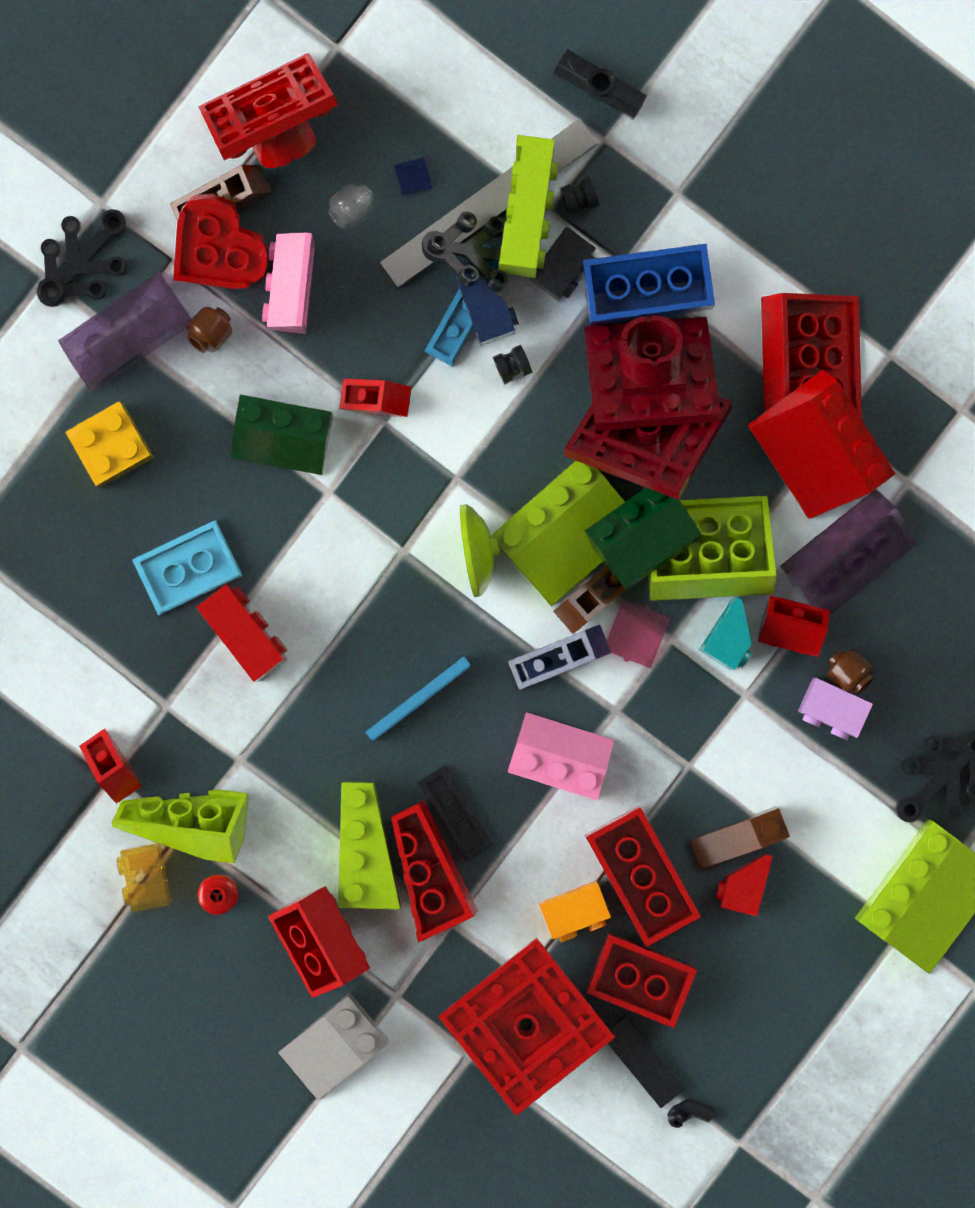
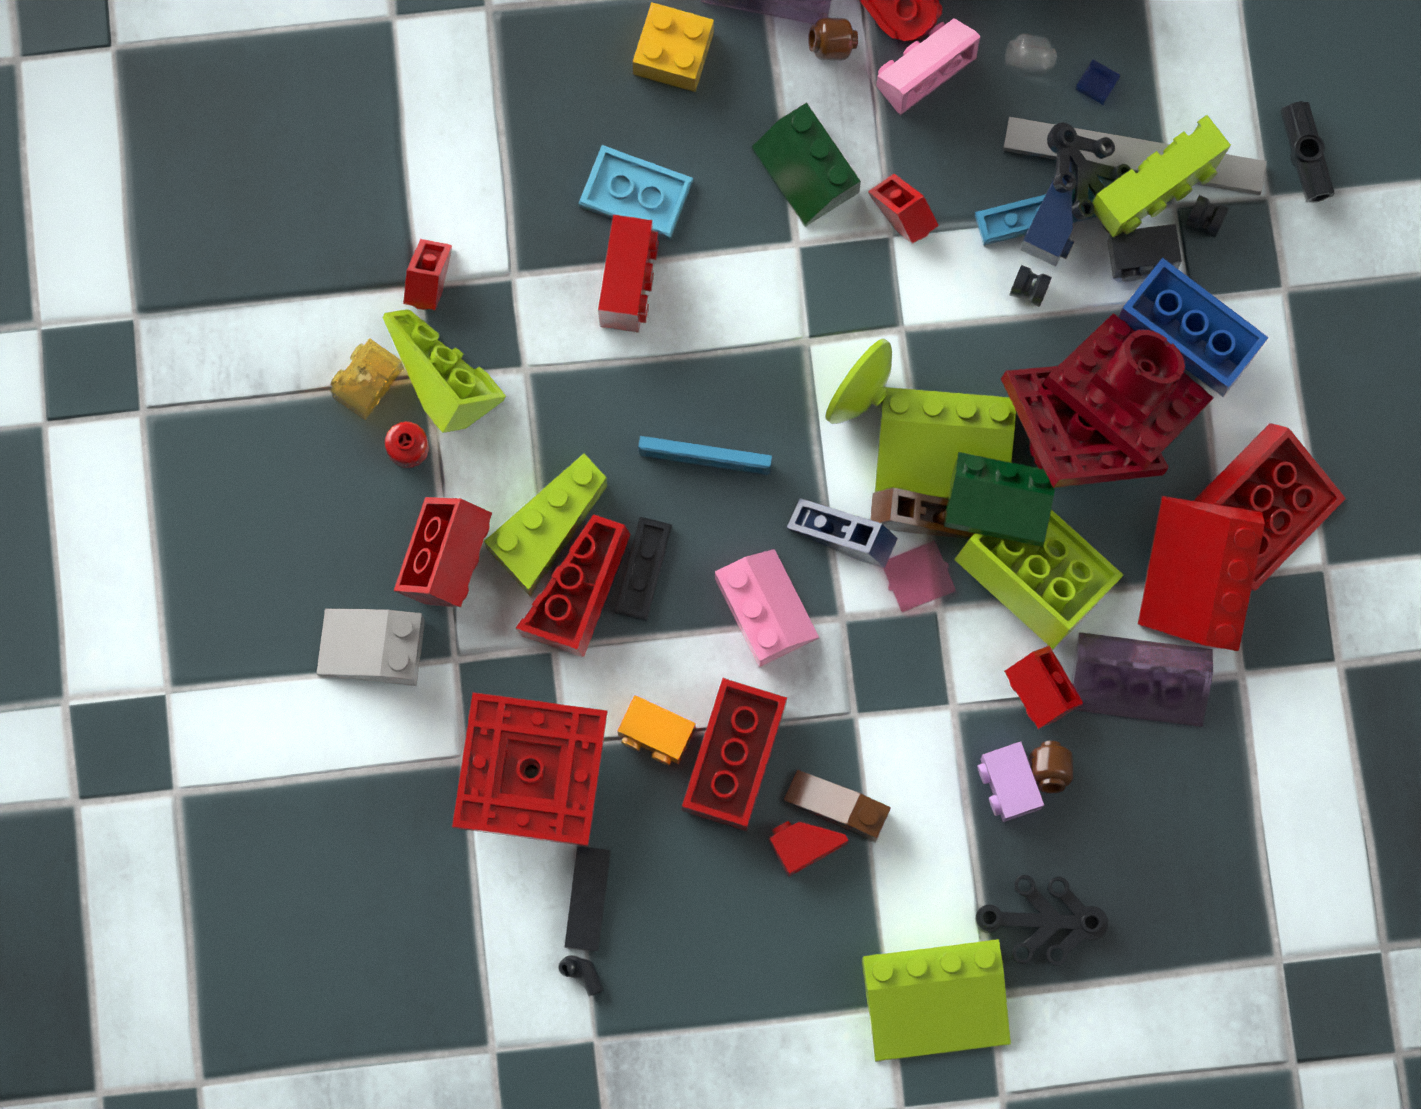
camera: 50 degrees right, 10 degrees down
red brick [586,932,697,1028] -> none
teal slope [699,597,752,670] -> none

